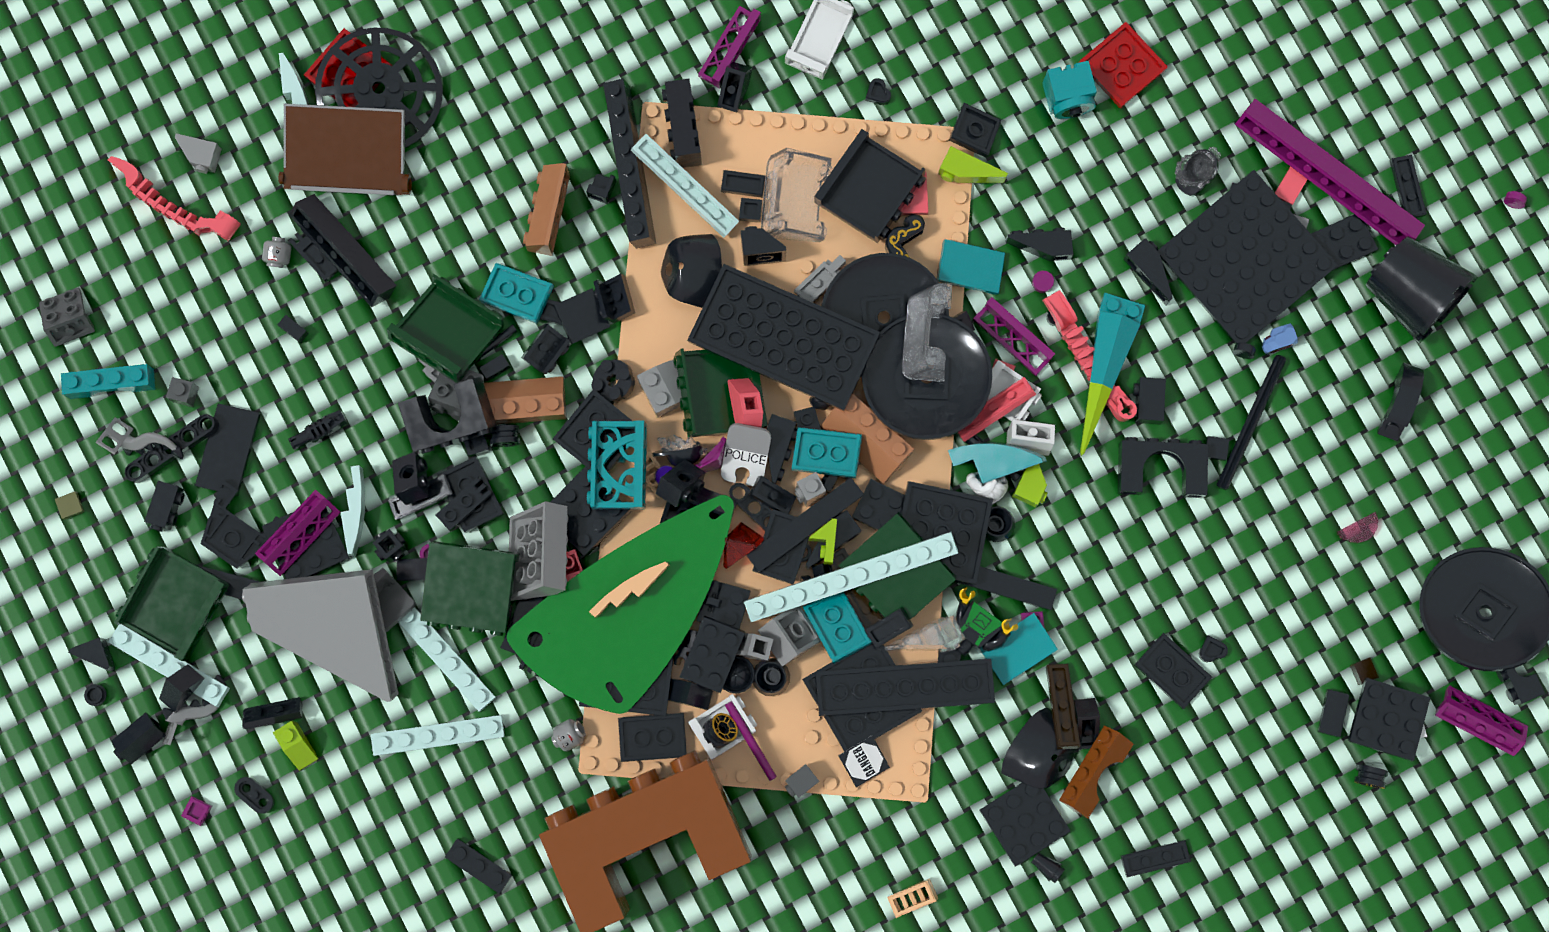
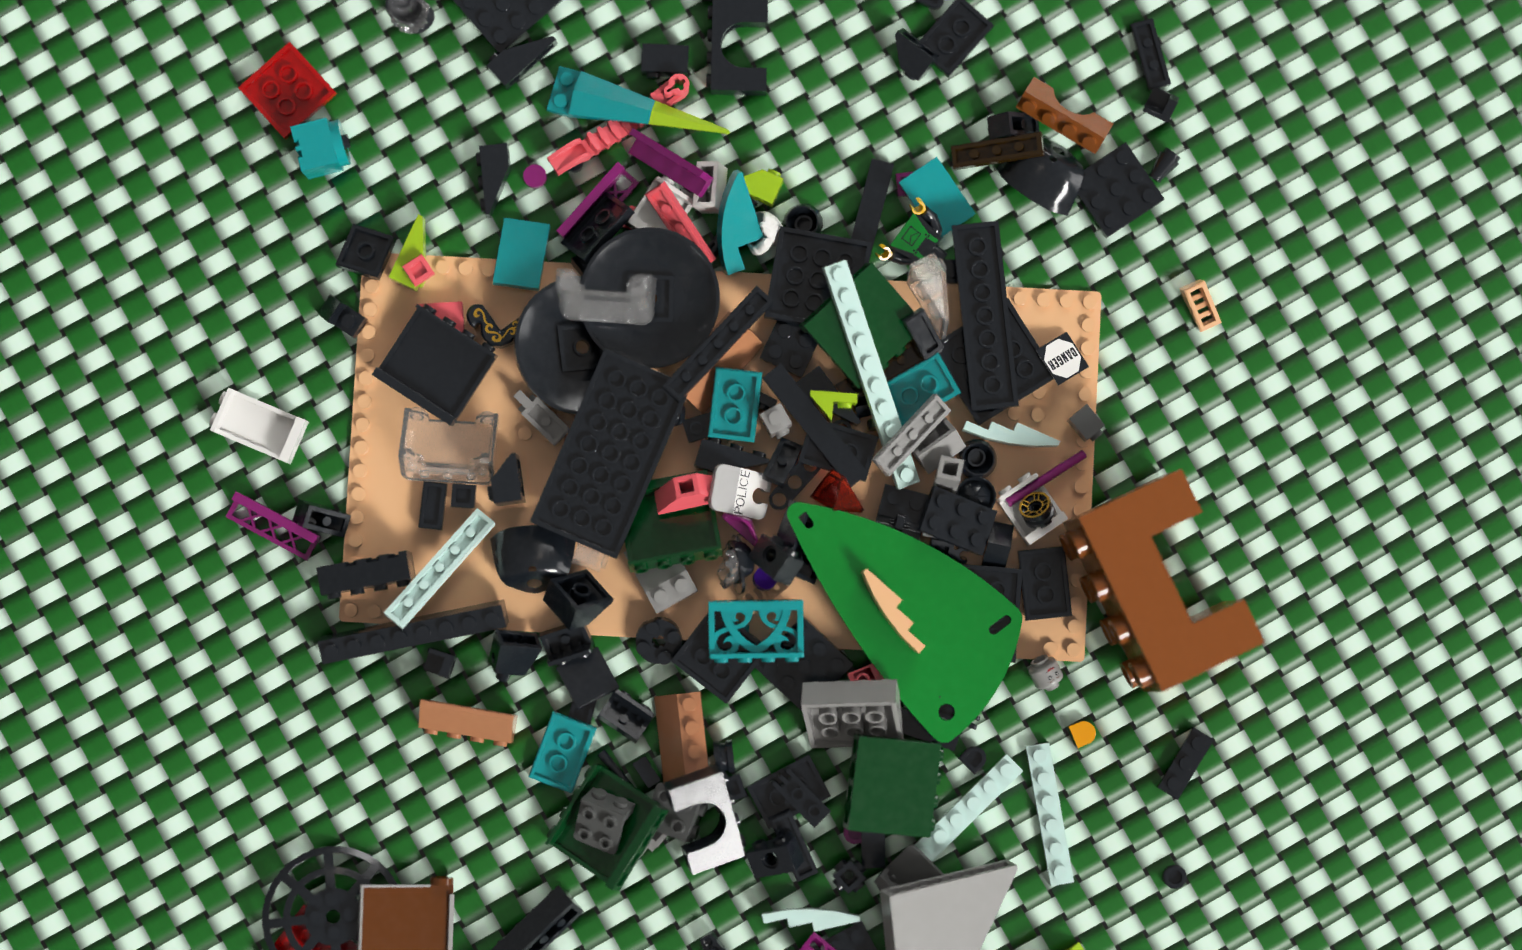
camera: 90 degrees left, 5 degrees up
black tile [865,78,891,105] -> none
none -> black slope [318,294,368,338]
none -> coral tile [402,254,435,287]
none -> black torso [489,629,542,682]
none -> black slope [543,569,613,630]
none -> black plate [560,191,635,264]
none -> clear brick [572,543,609,572]
none -> dark grey bracket [574,787,635,854]
none -> magenta fence [628,128,714,198]
none -> black tile [661,286,774,403]
none -> light grey tile [871,394,951,476]
none -> black slope [895,28,939,81]
none -> black tile [958,746,986,775]
none -> light aqua slope [962,421,1060,448]
none -> light orange tile [1068,721,1096,748]
none -> black panel [1143,87,1179,123]
none -> black tile [1162,864,1187,889]

